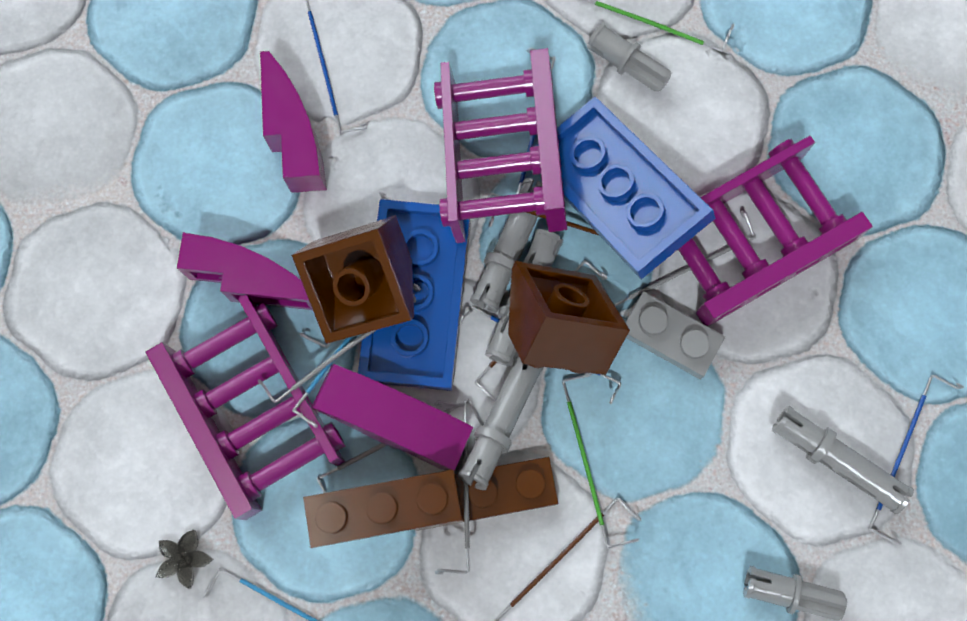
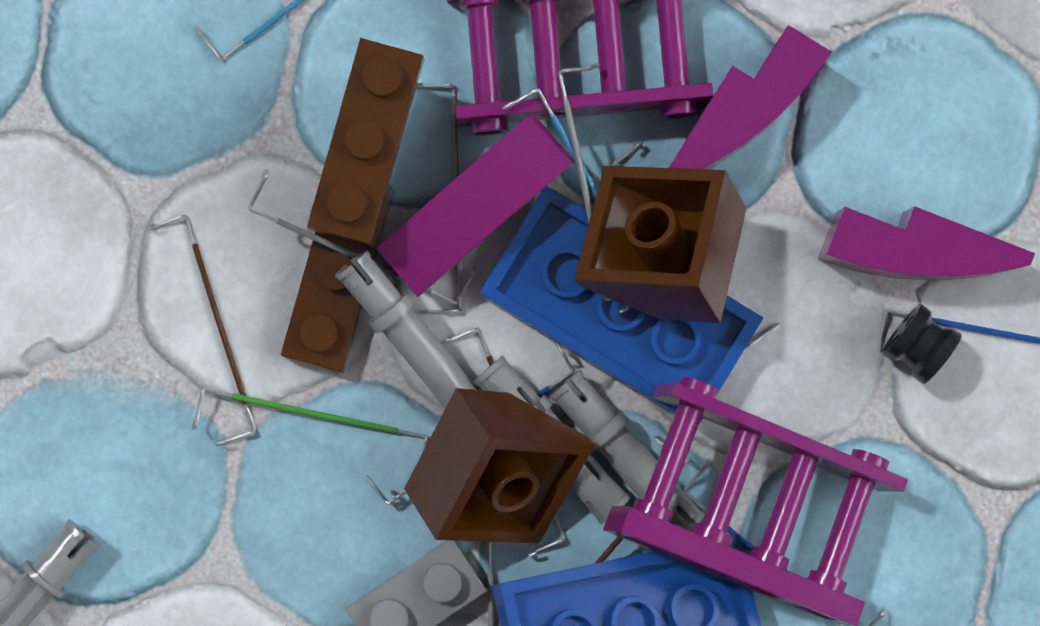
camera: 115 degrees right, 10 degrees up
none -> black wheel [881,304,962,384]

